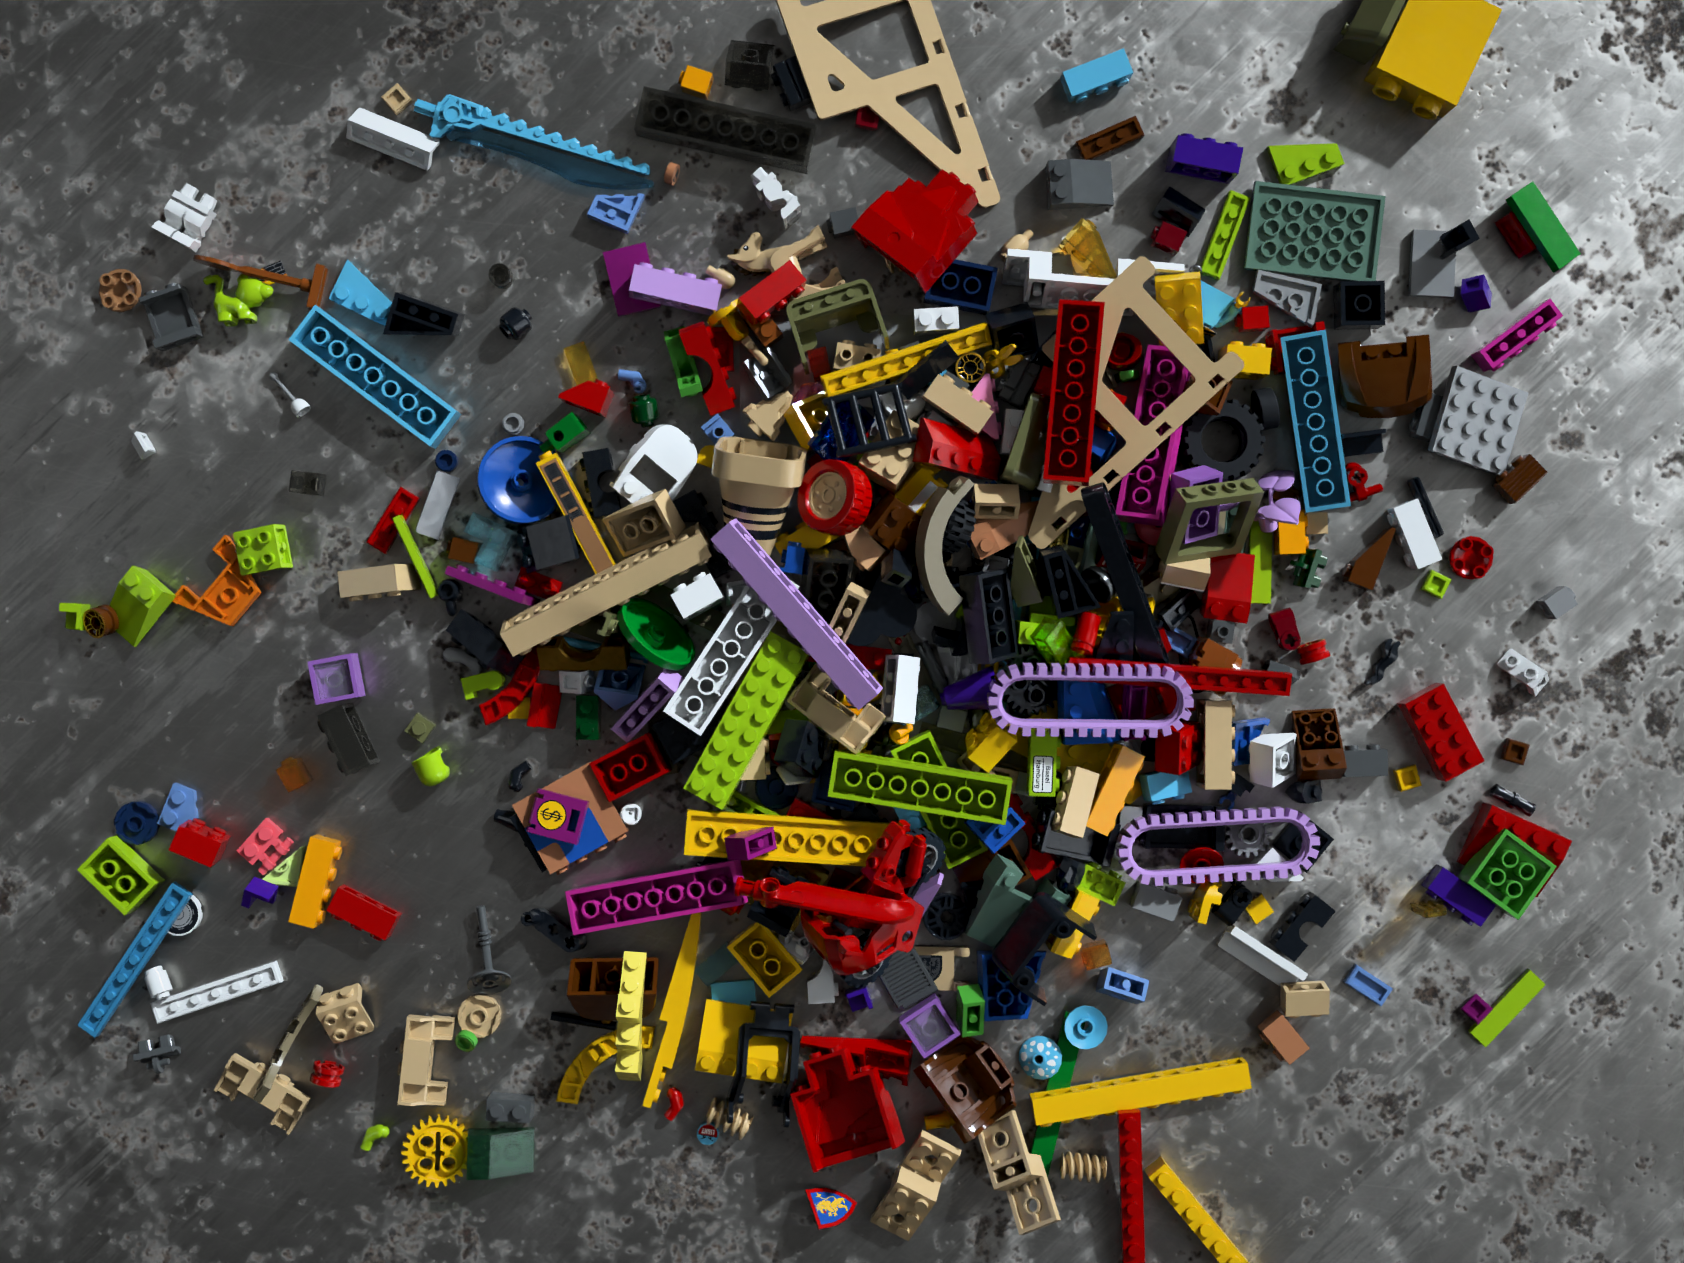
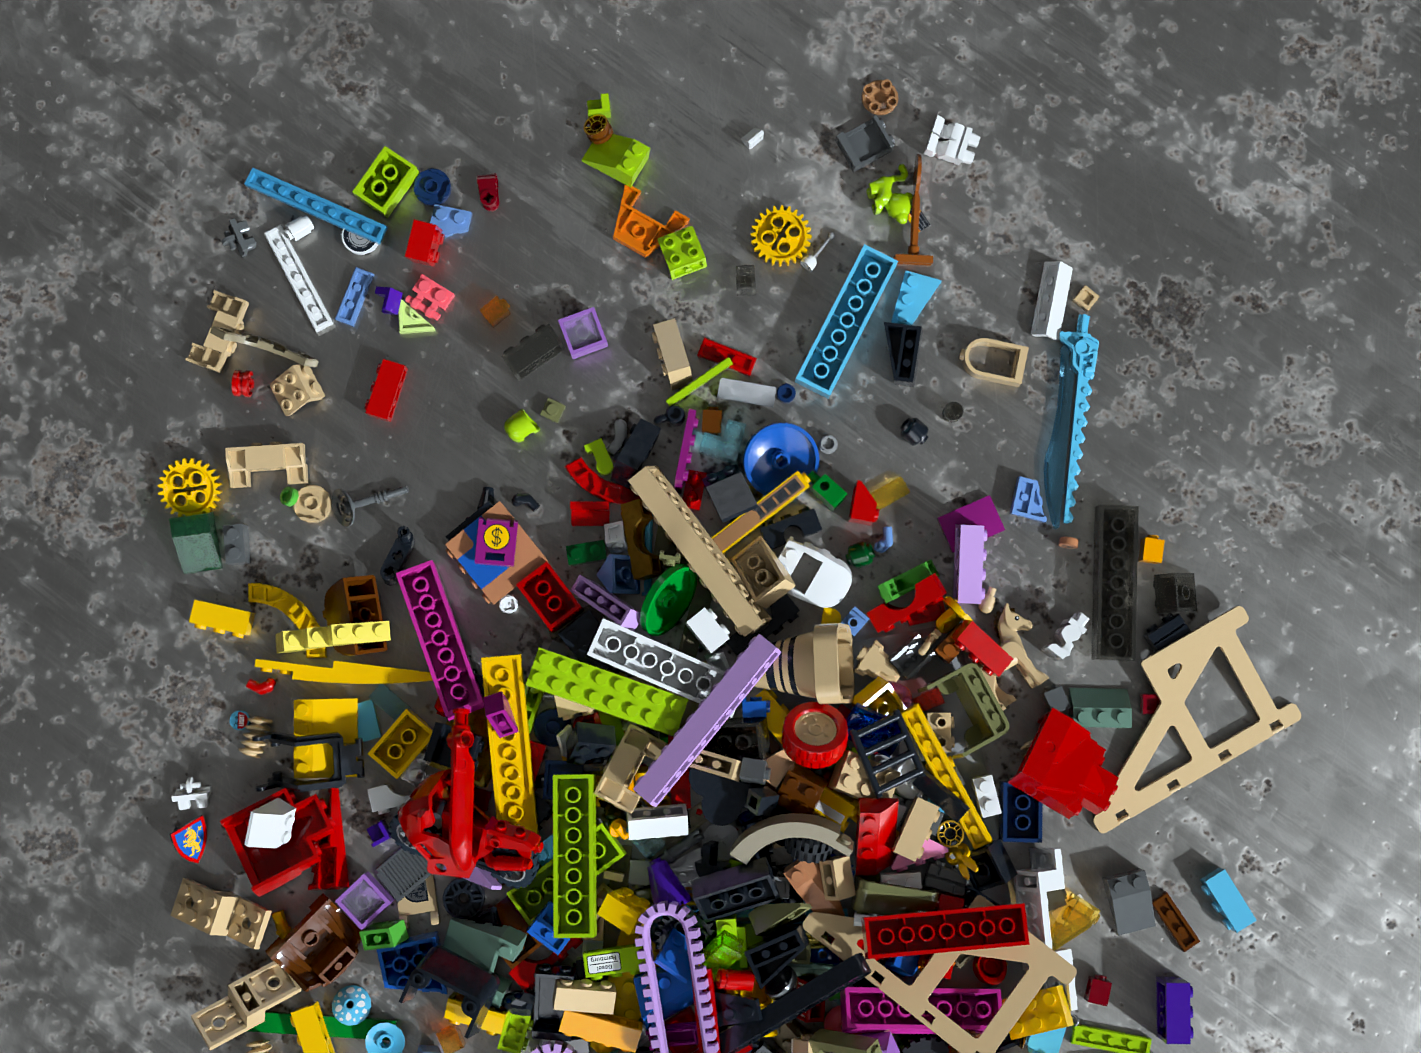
camera: 80 degrees right, 5 degrees down
light orange brick [288,835,342,929] -> none
lime arm [360,1124,389,1151] -> none
yellow tile [508,697,532,719] -> none
black bar [550,1012,617,1031] -> none
tan plant [1000,229,1034,262] -> none
bright green tile [1114,370,1139,383] -> none
black panel [1152,187,1205,237] -> none
none -> white hips [171,777,212,810]
none -> yellow brick [189,600,256,638]
none -> white slope [244,798,296,848]
none -> medium blue tile [335,267,374,327]
none -> dark red piece [477,173,500,212]
none -> tan tile [603,869,625,882]
none -> blue wing [654,928,690,984]
none -> dark grey brick [739,757,771,786]
none -> yellow gear [750,205,812,267]
none -> tan window [959,338,1029,387]
none -> sand green slope [1069,688,1132,728]

